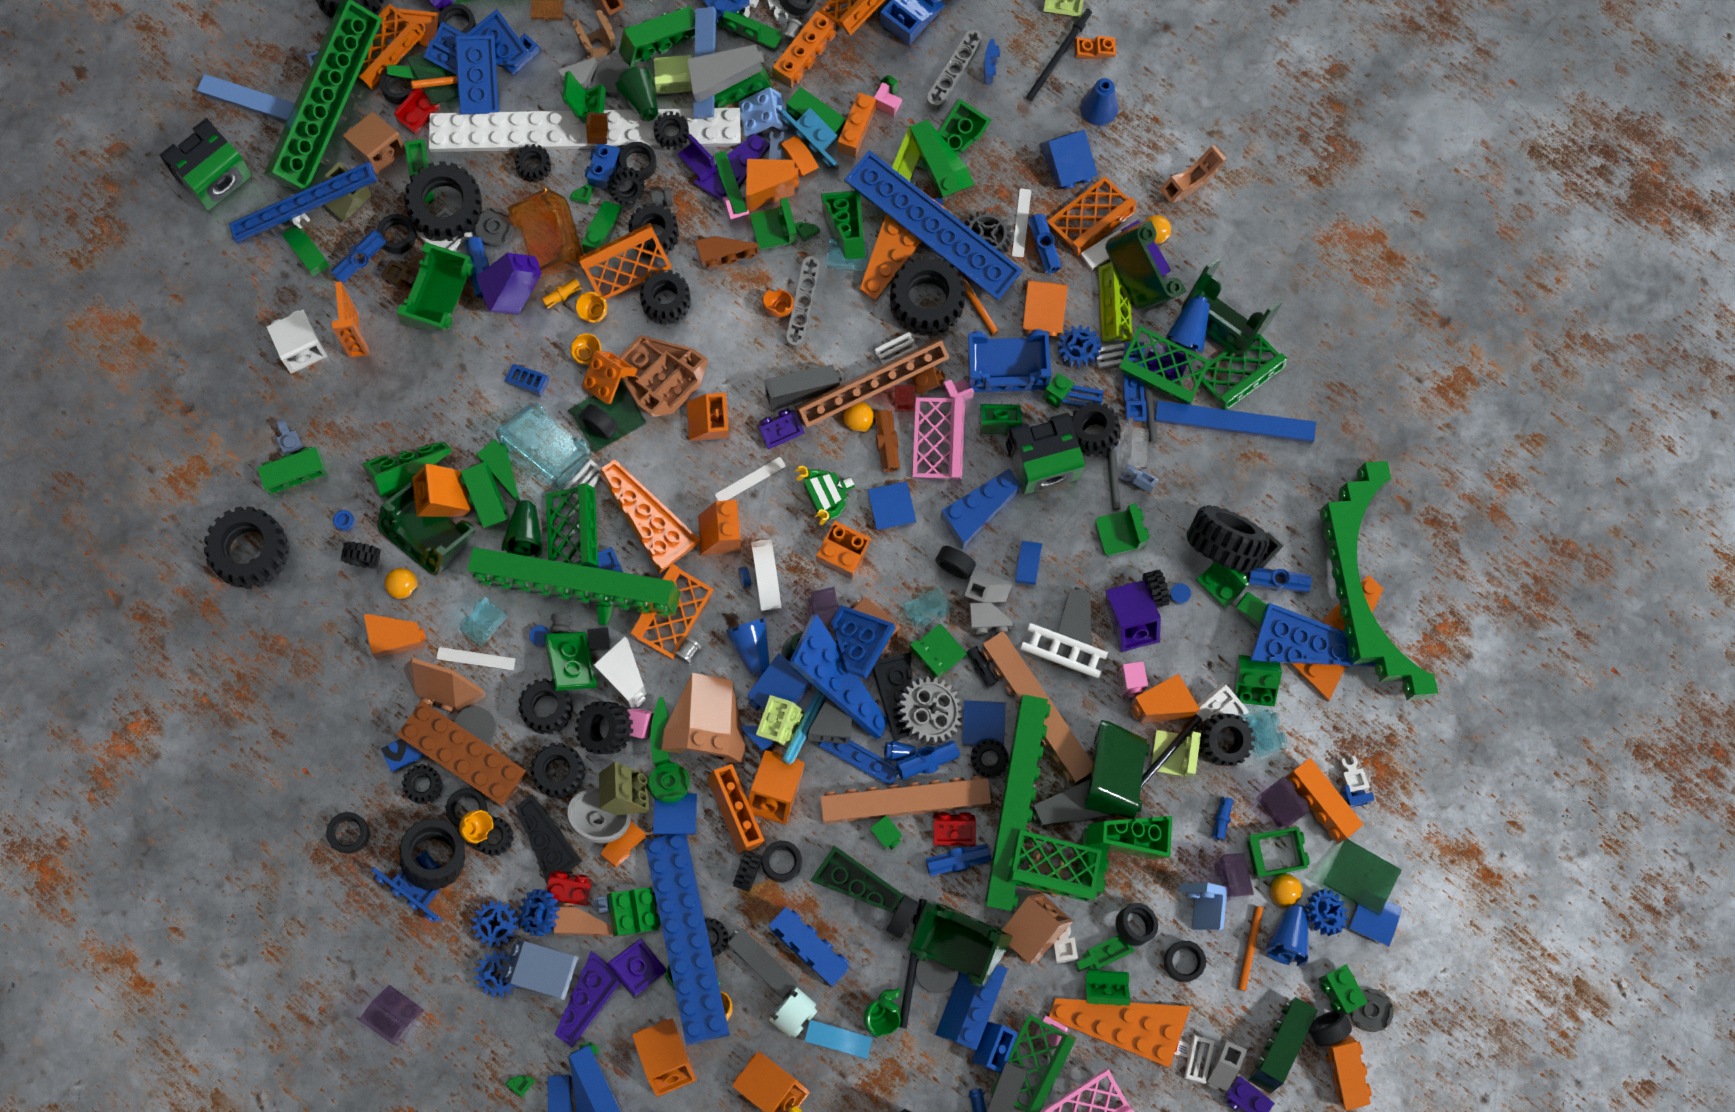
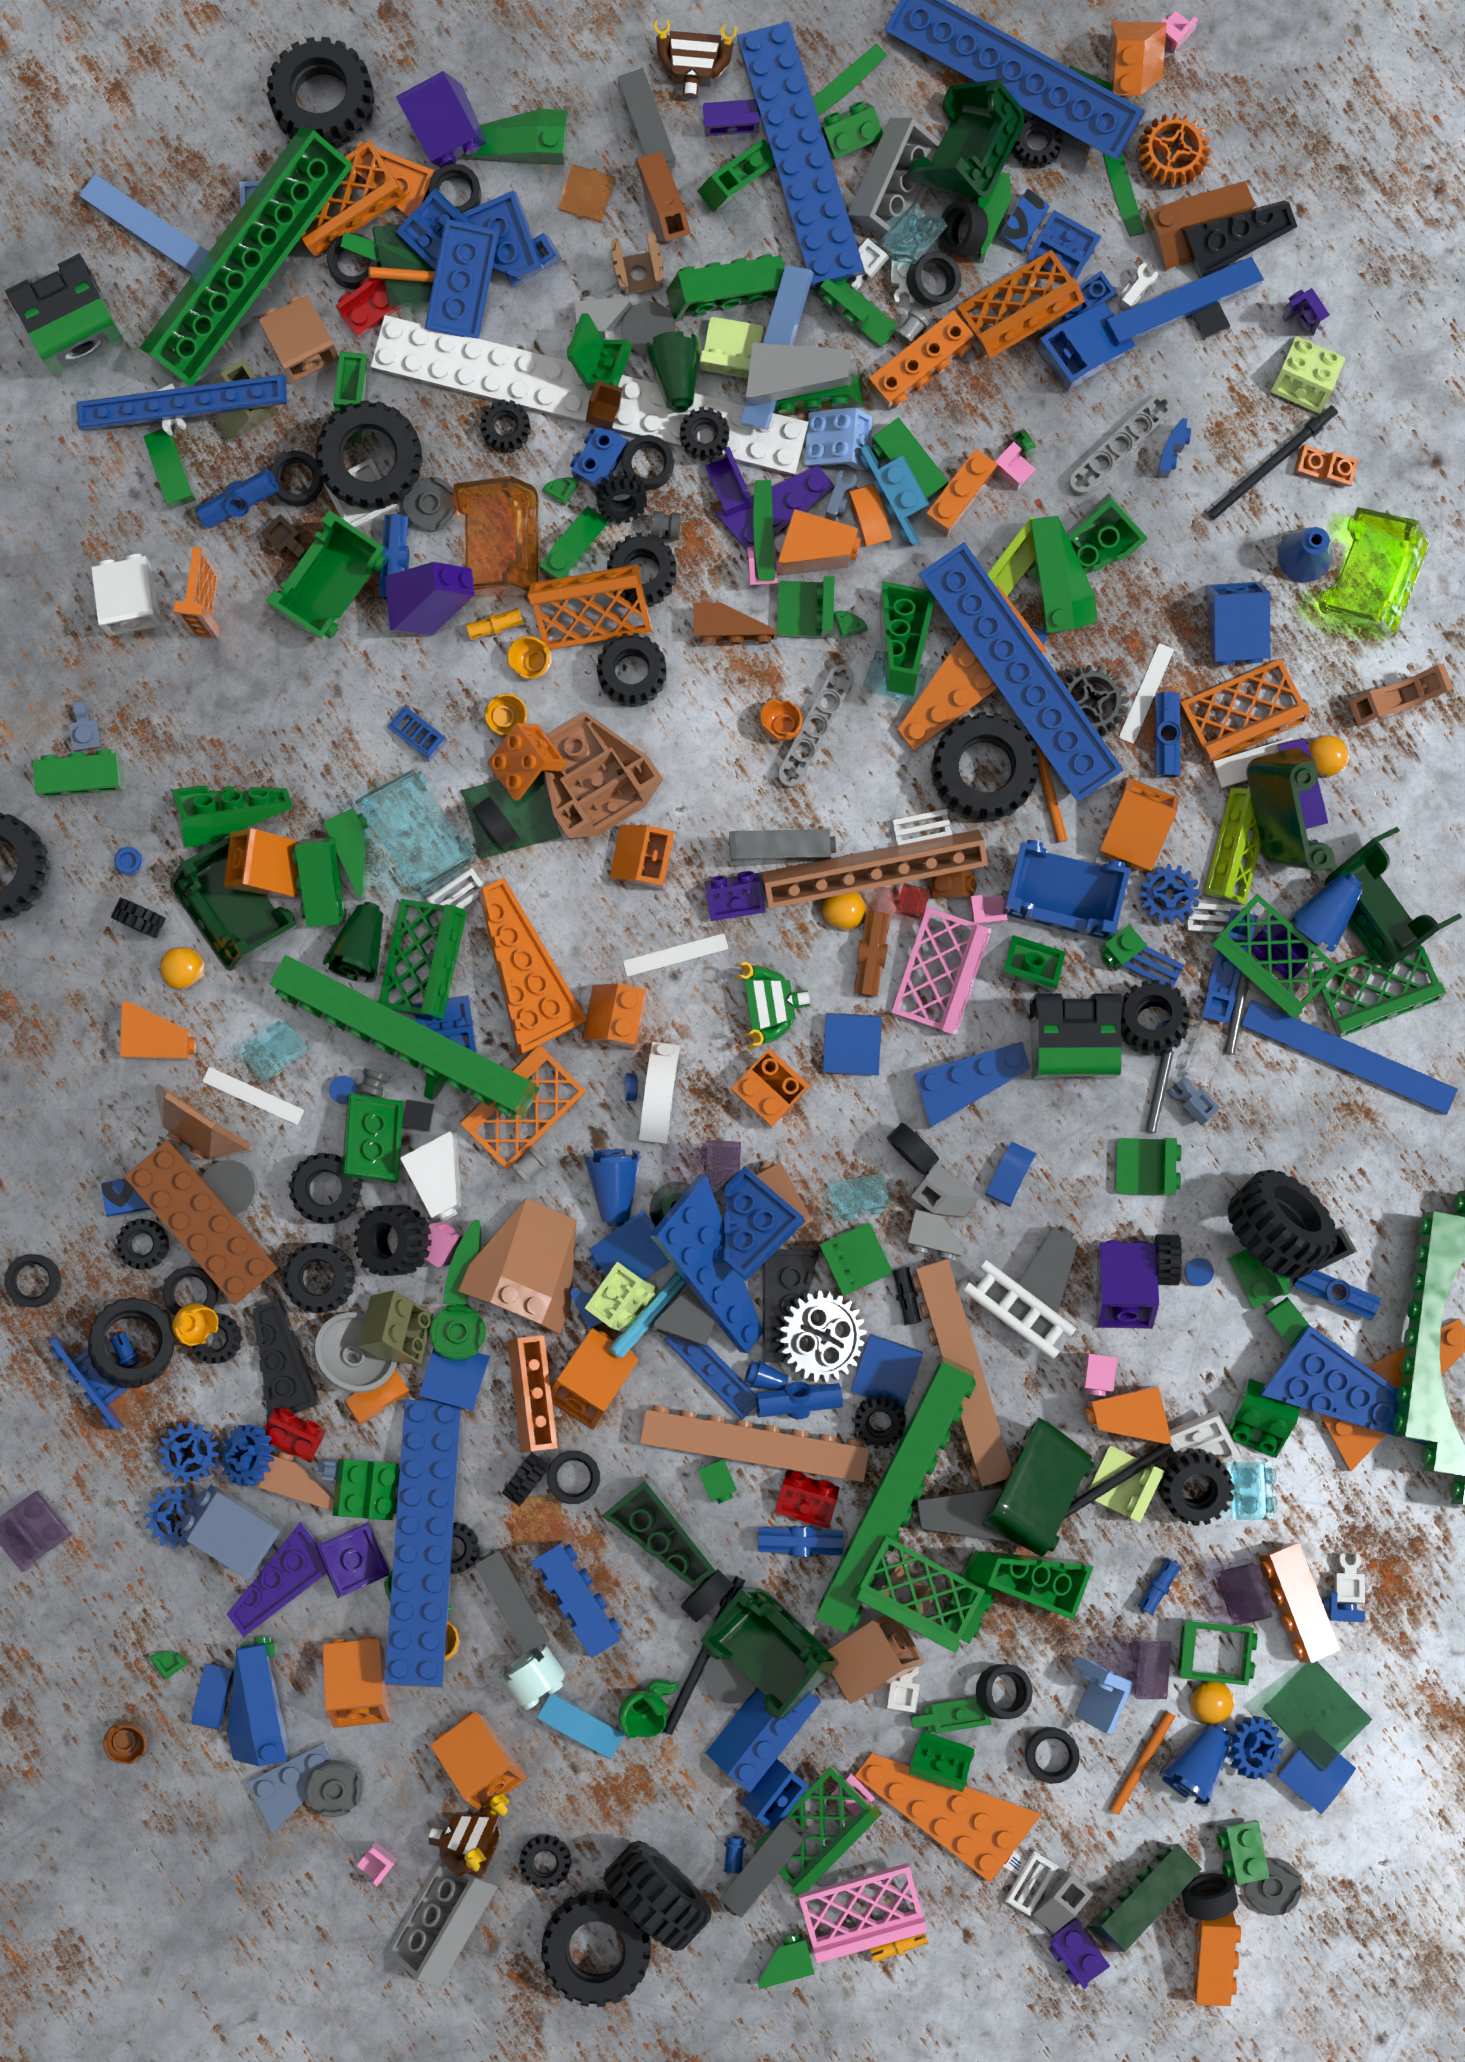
camera: 20 degrees right, 10 degrees up
none -> clear neon green windscreen [1319,507,1429,638]

